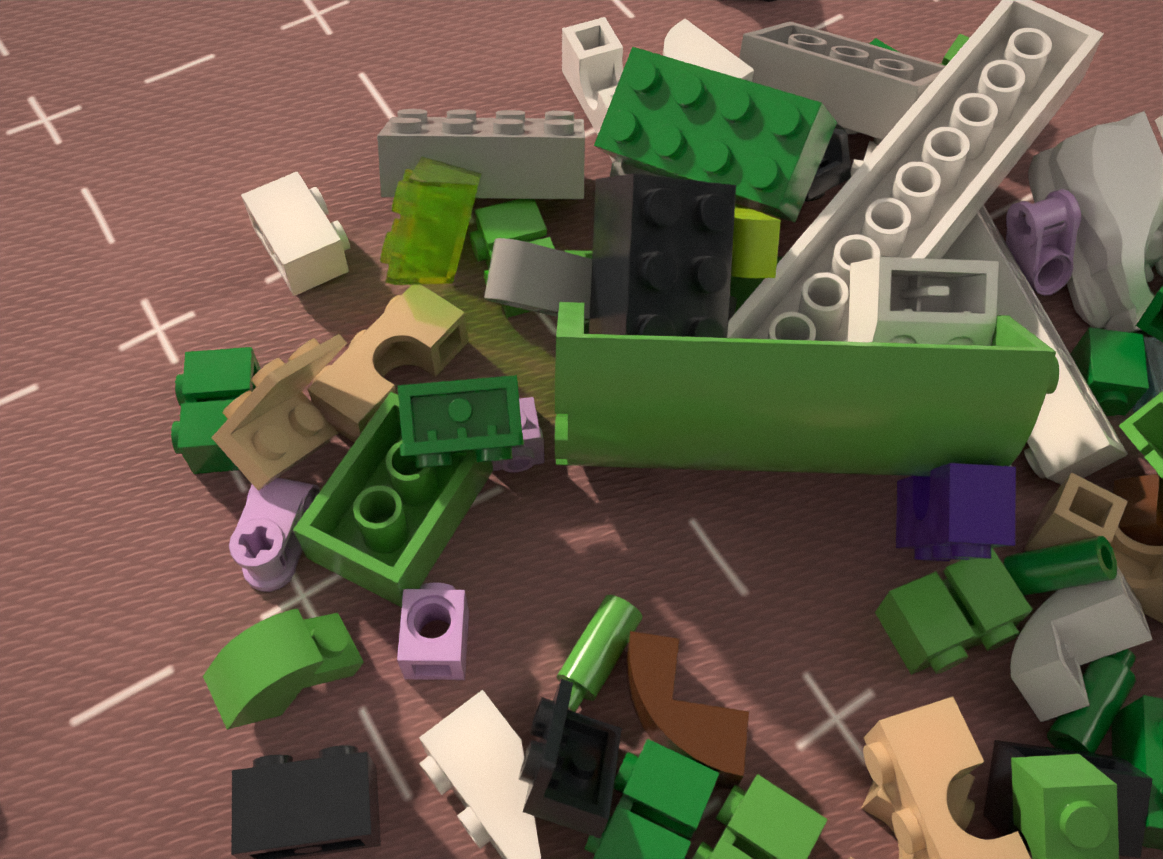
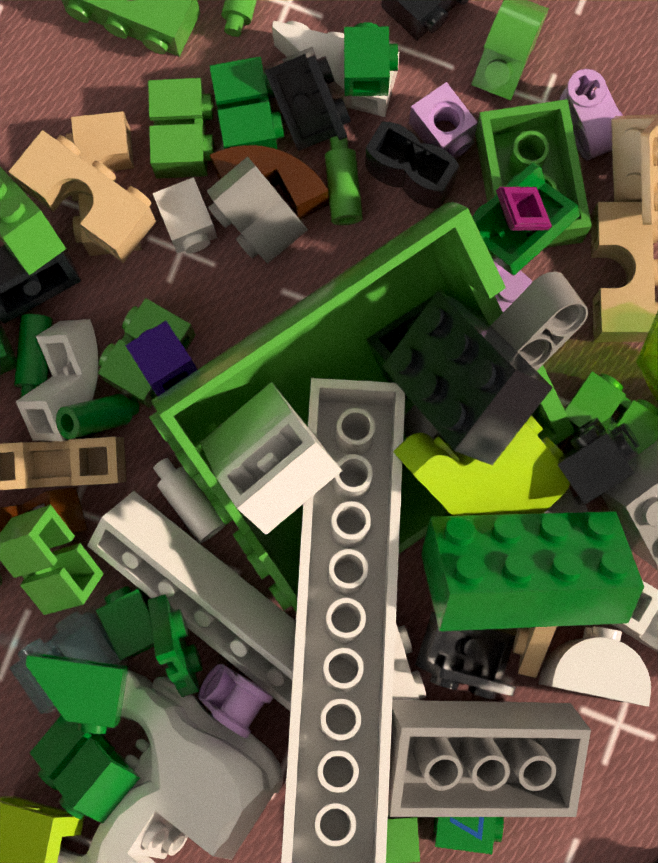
camera: 150 degrees right, 20 degrees up
none -> green wing [148,594,203,697]
none -> white brick [153,177,217,254]
none -> light grey brick [207,156,308,264]
none -> green brick [344,22,398,96]
none -> black brick [365,122,459,209]
none -> magenta slope [496,187,552,231]
none -> black brick [557,416,640,504]

